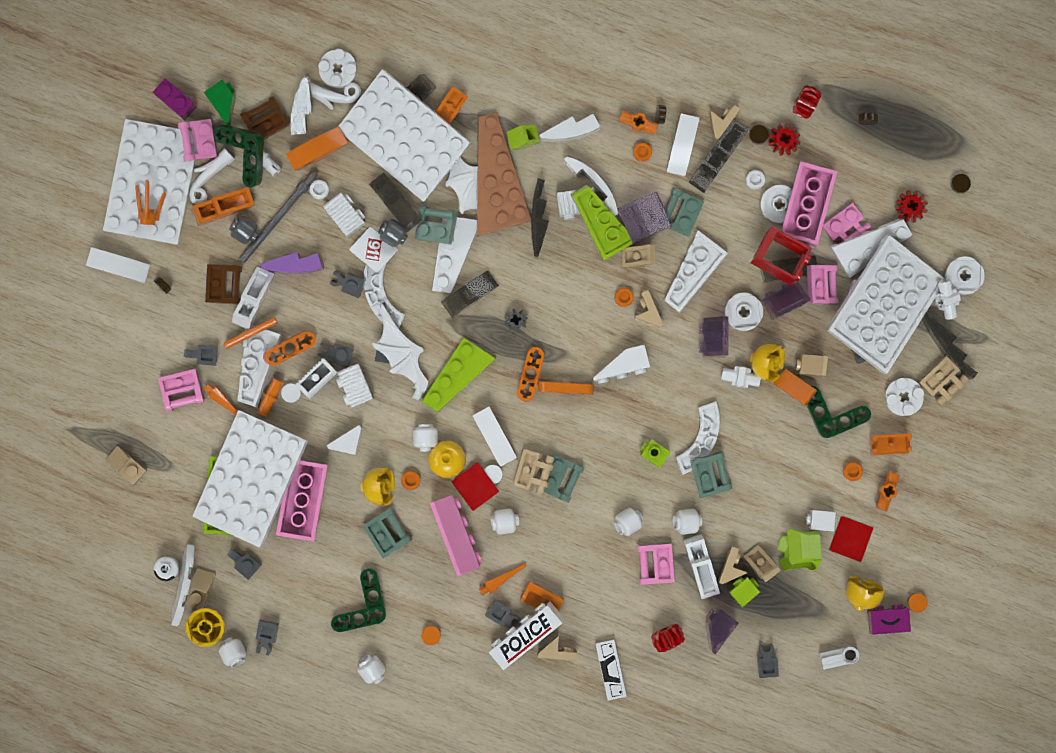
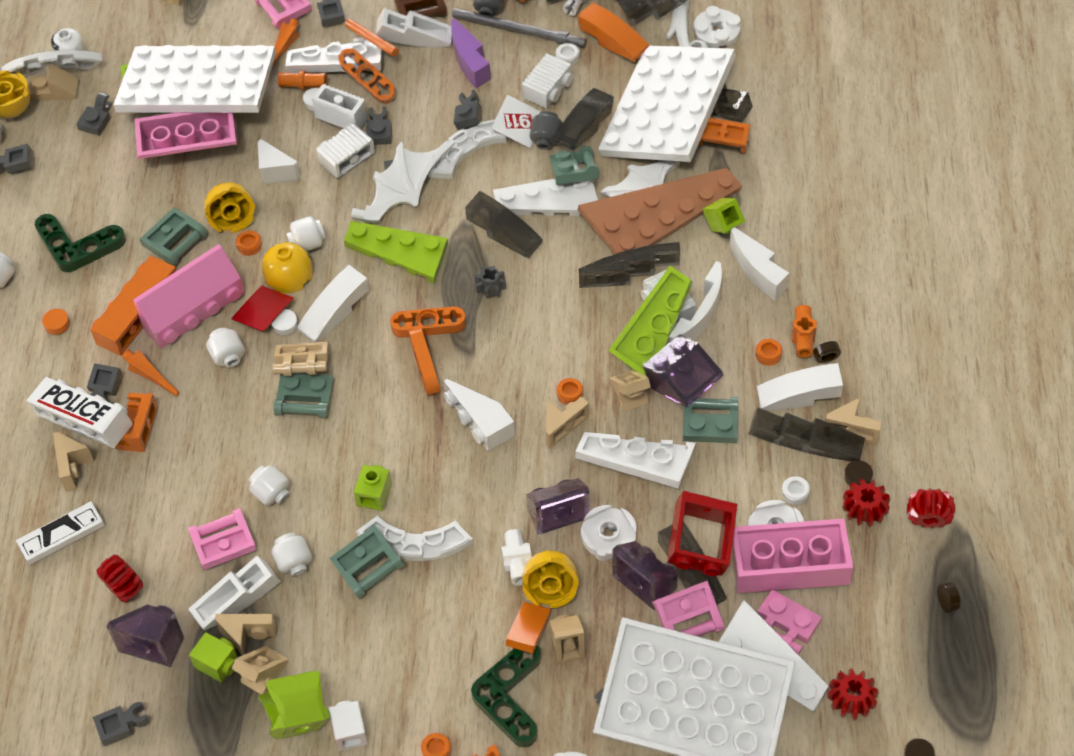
camera: 75 degrees right, 30 degrees down
none -> orange brick [90,255,177,356]

